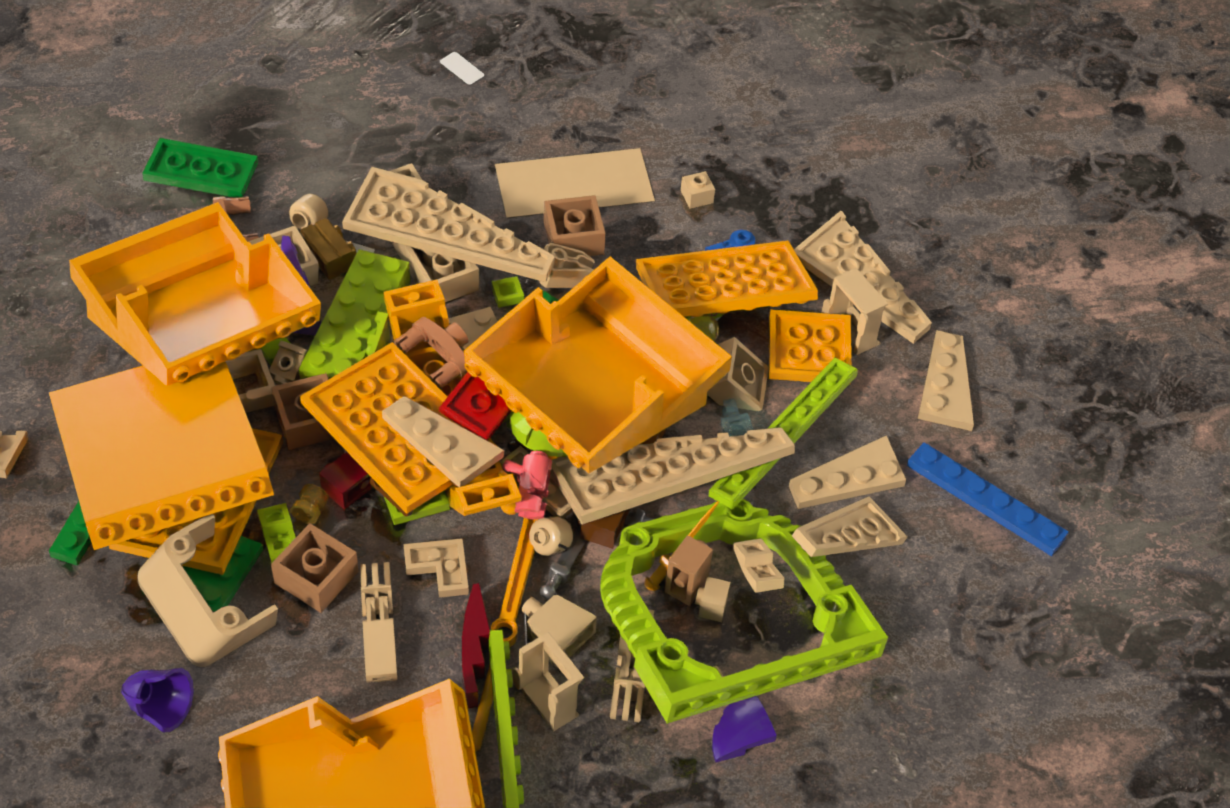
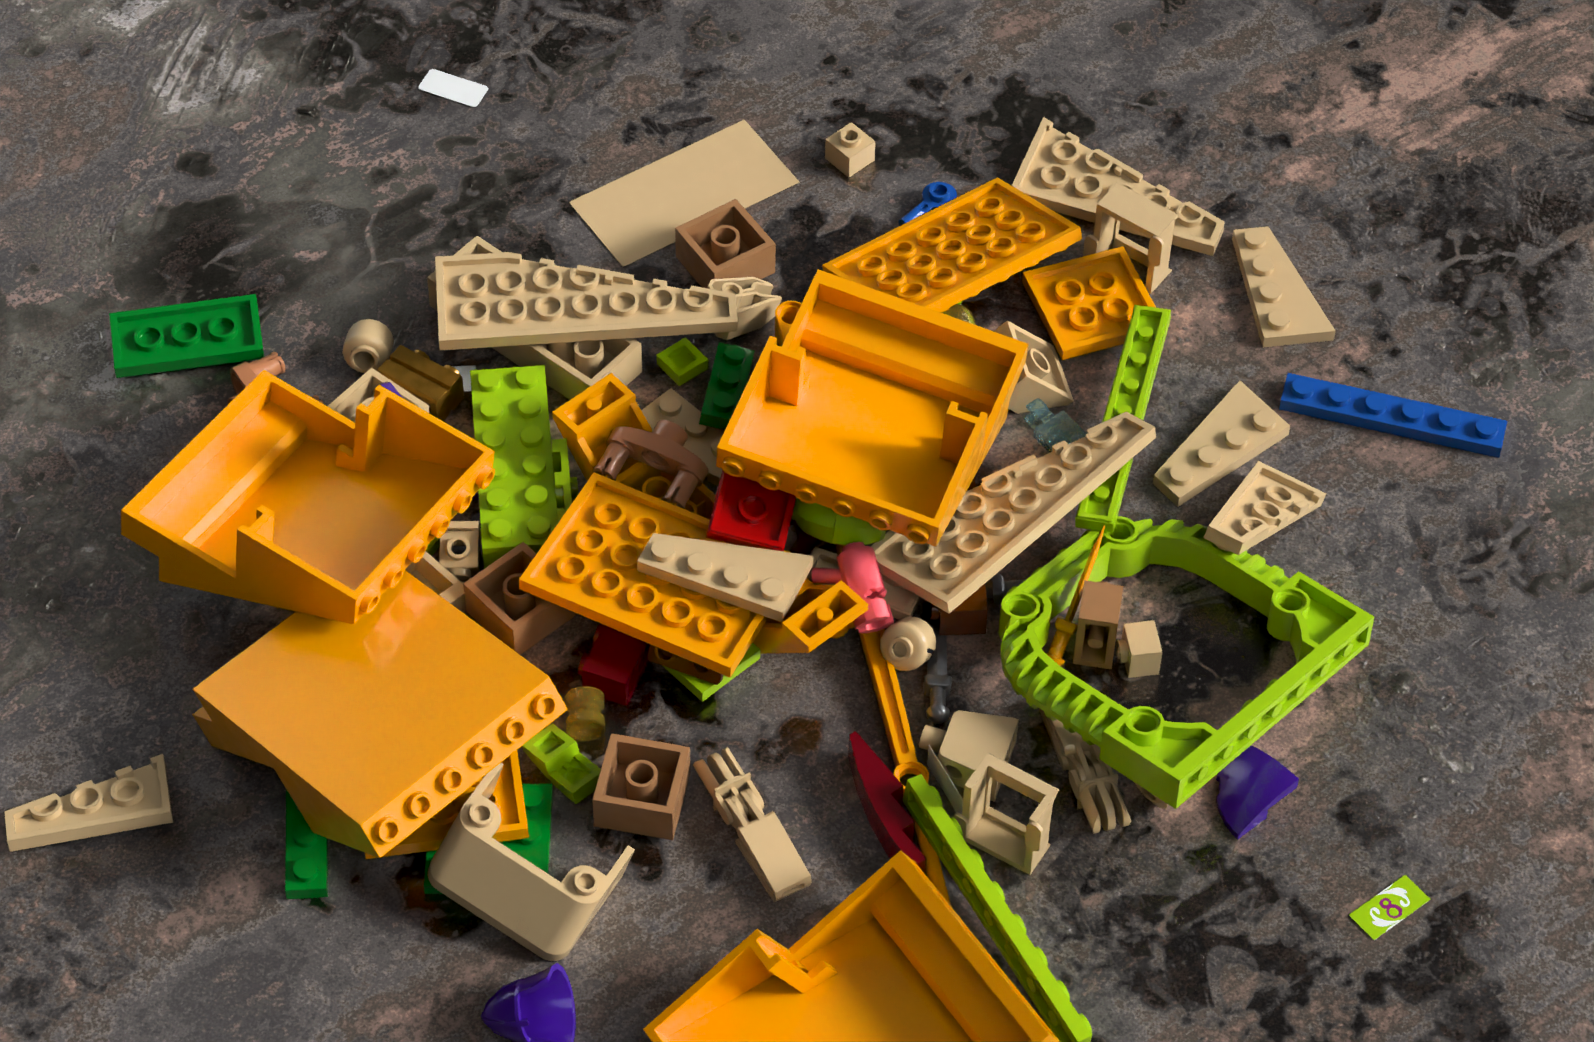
camera: 20 degrees left, 0 degrees up
tan plate [404,538,469,598] -> none
tan slope [734,539,784,593] -> none

